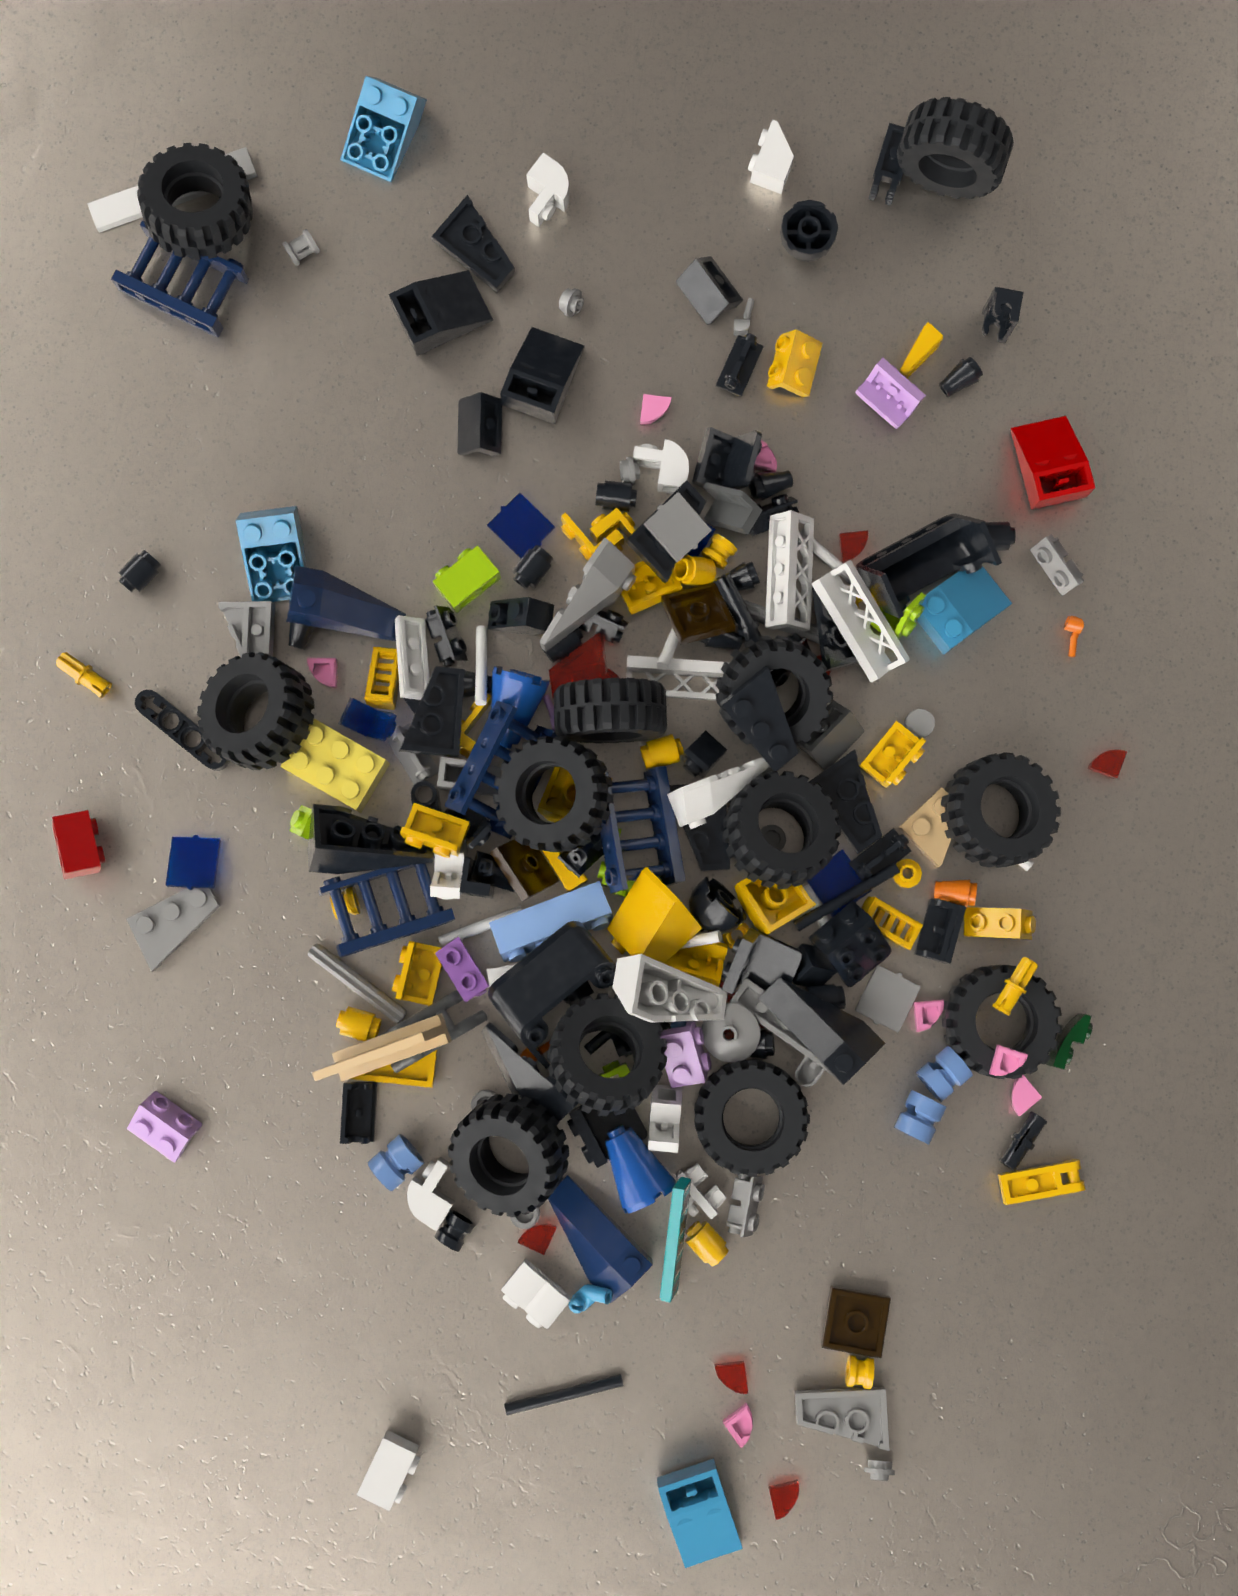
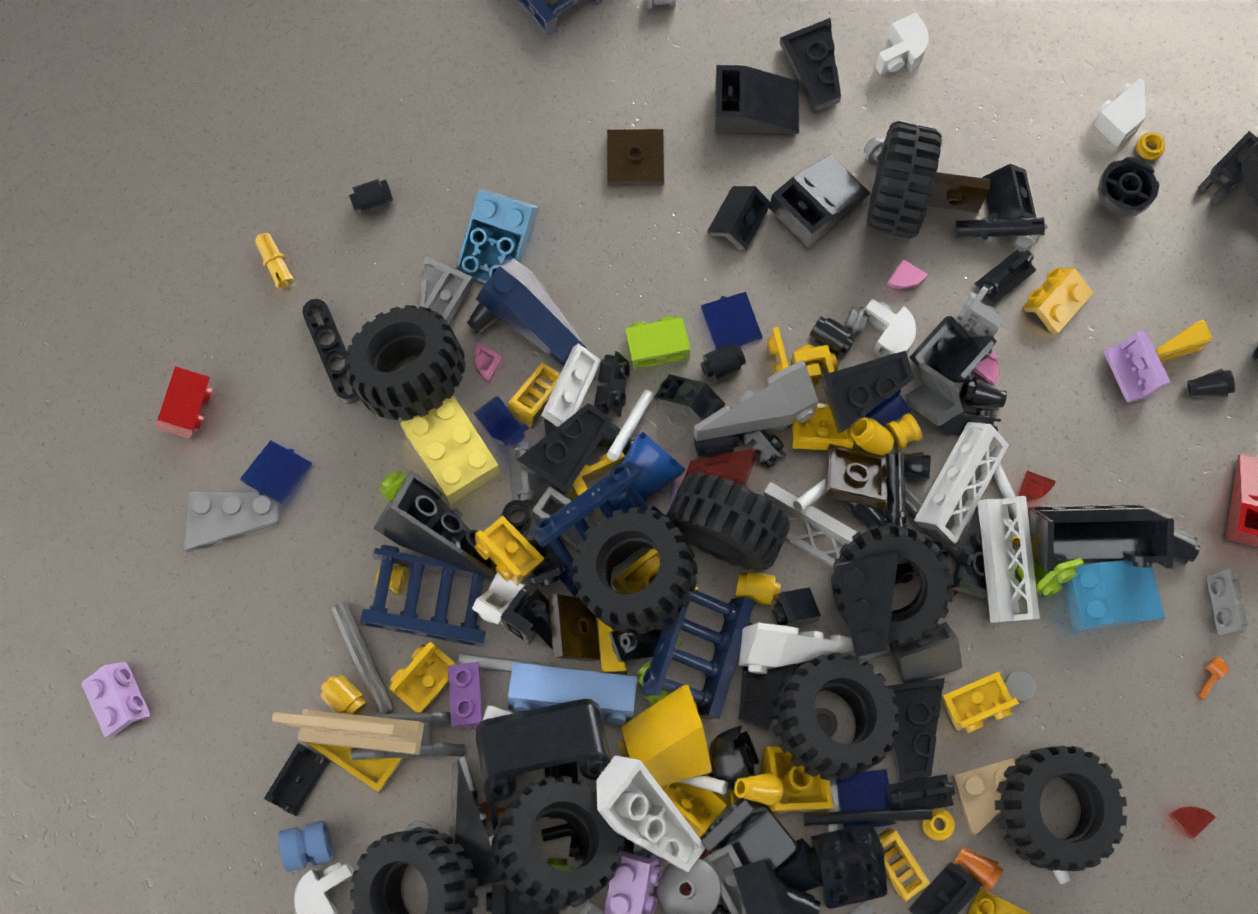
camera: 30 degrees right, 10 degrees down
light grey piece [644,492,712,562] -> none
none -> dark brown plate [607,129,664,186]
none -> yellow cone [734,773,783,805]
none -> black tyre [867,121,942,239]
none -> dark brown plate [928,172,991,213]
none -> black pin [956,217,1045,240]
none -> light grey bracket [957,286,1005,337]
none -> yellow plate [1136,132,1166,160]

